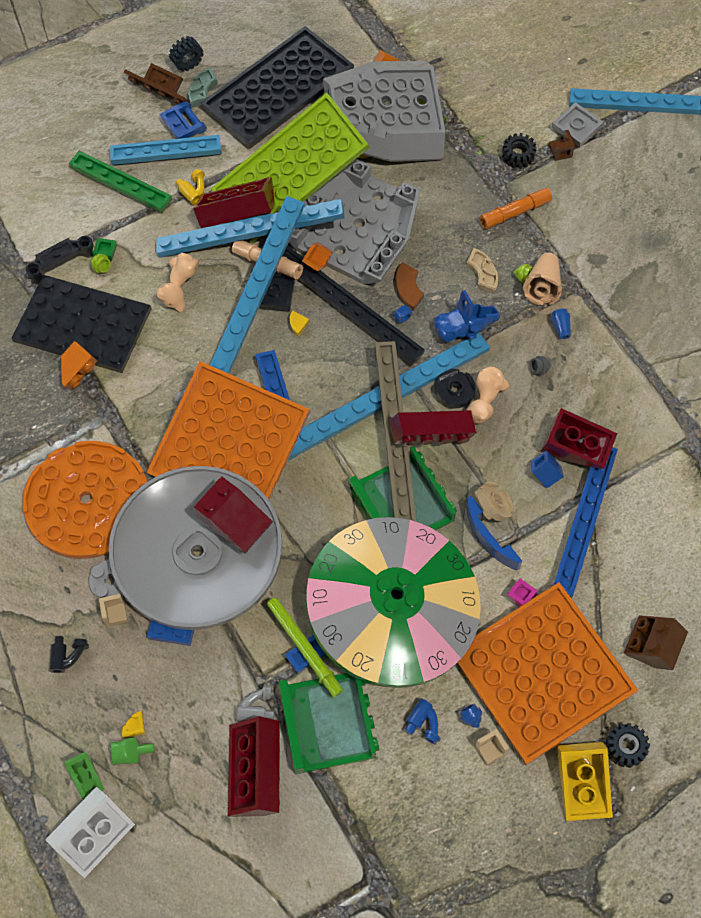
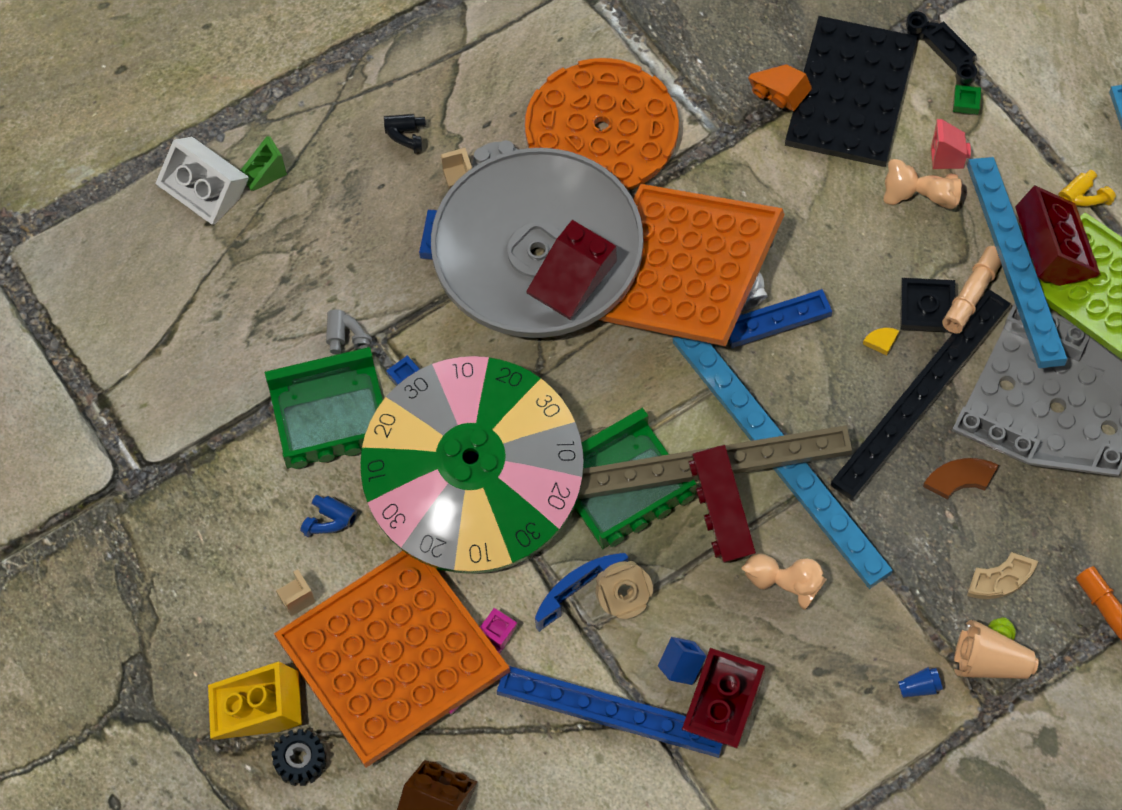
camera: 90 degrees right, 0 degrees up
green plate [69,150,172,213] -> none
lime plate [91,254,111,273] -> none
bright green piece [111,738,155,766] -> none
yellow tile [122,711,145,739] -> none
dark azure plate [210,196,305,374] -> none
dark red slope [228,716,280,817] -> none
lime axle [267,597,344,698] -> none
orange panel [302,242,333,271] -> none
blue axle [393,305,412,323] -> none
blue piece [434,290,500,342] -> none
black plate [435,369,476,409] -> none
blue plate [459,704,482,728] -> none
dark grey plate [530,356,551,376] -> none
none -> coral slope [931,119,971,169]

